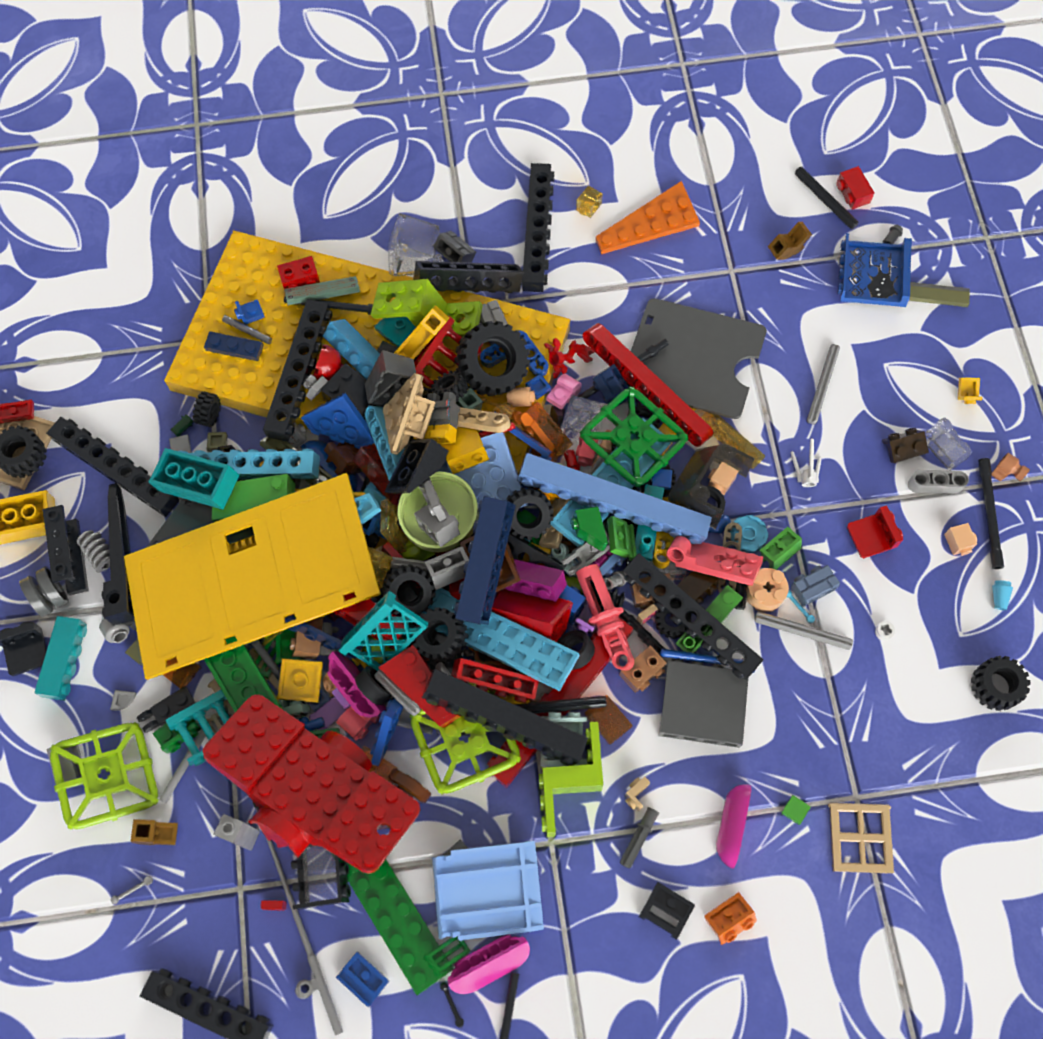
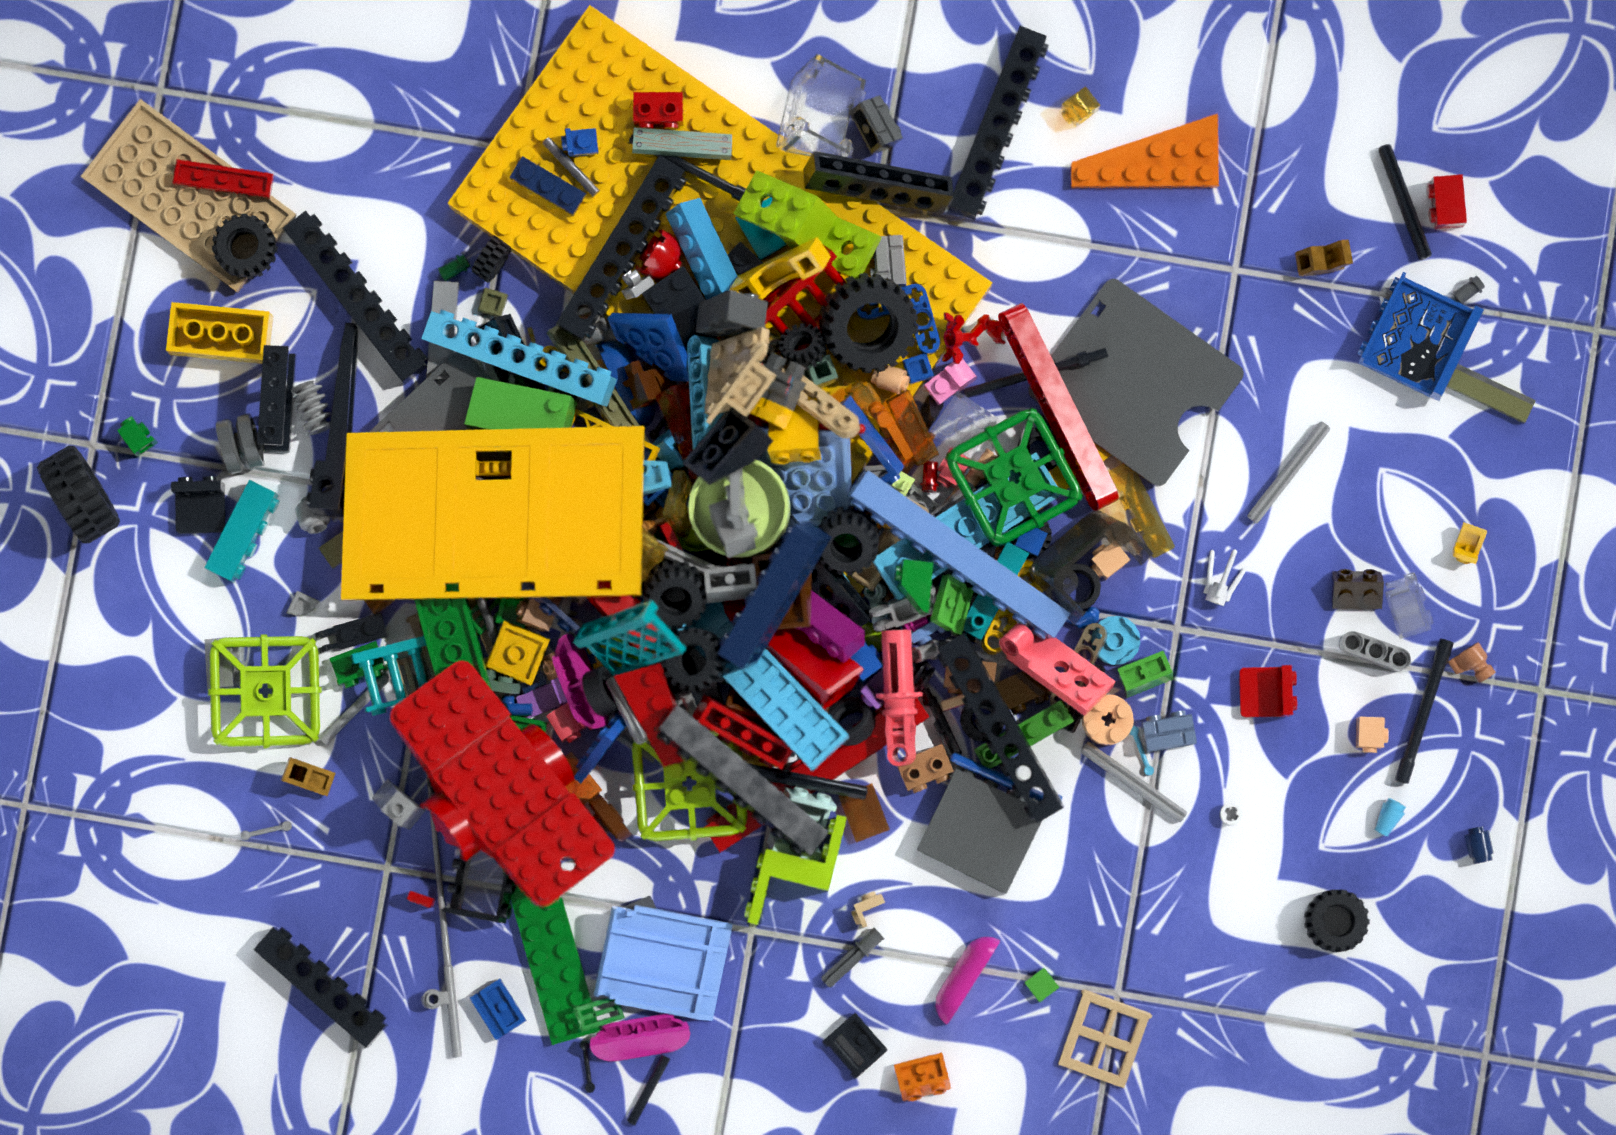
camera: 20 degrees right, 15 degrees up
teal brick [149,448,239,510] -> none
dark blue brick [592,364,629,408] -> none

